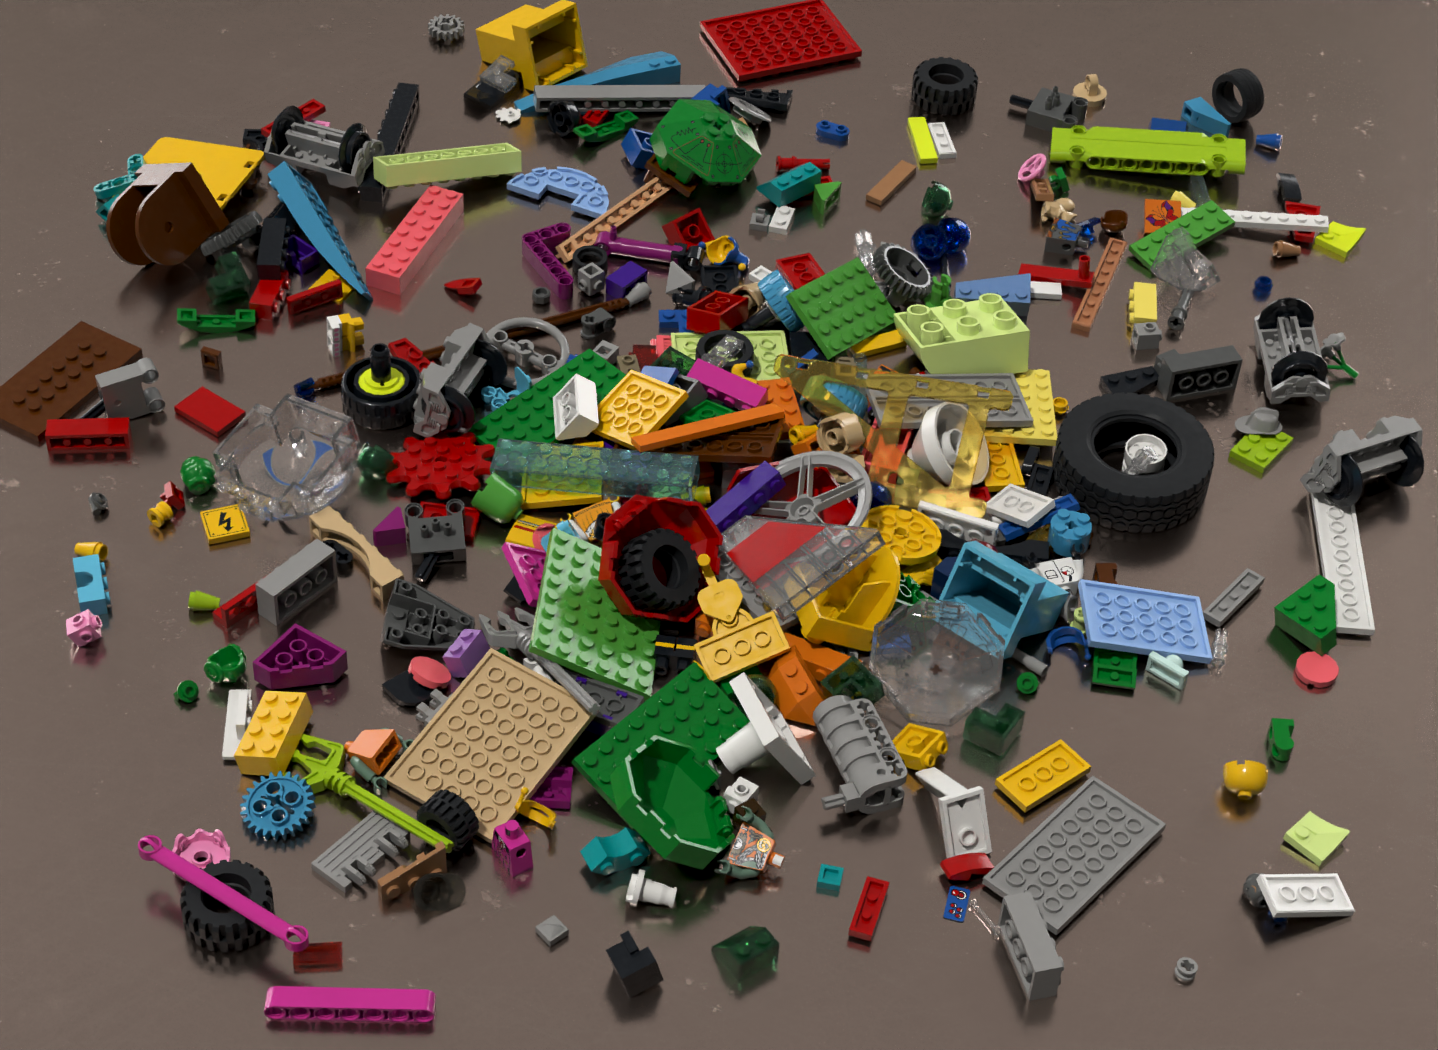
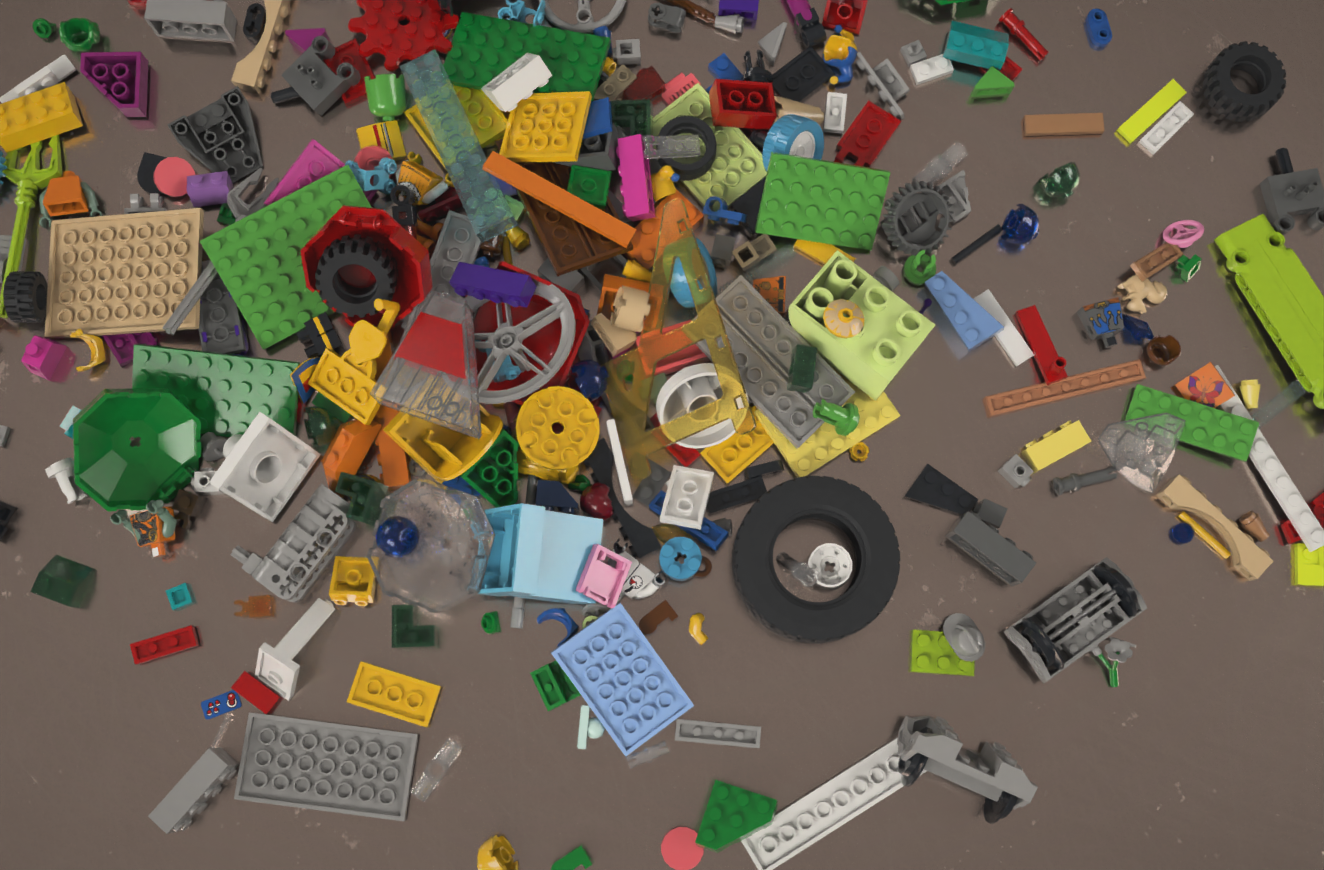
camera: 55 degrees right, 35 degrees up
clear blue cylinder [910,224,948,261] -> none
none -> clear orange plate [234,595,272,618]
none -> clear blue cylinder [376,516,420,558]
none -> clear piece [410,737,463,802]
none -> bright pink container [576,544,632,609]
none -> yellow arm [689,613,709,645]
none -> clear green brick [787,344,817,393]
none -> bright green piece [813,399,860,437]
none -> tan dish [823,299,864,338]
none -> light grey bracket [856,52,910,121]
none -> tan arch [1156,474,1274,581]
none -> yellow bar [1178,511,1231,559]

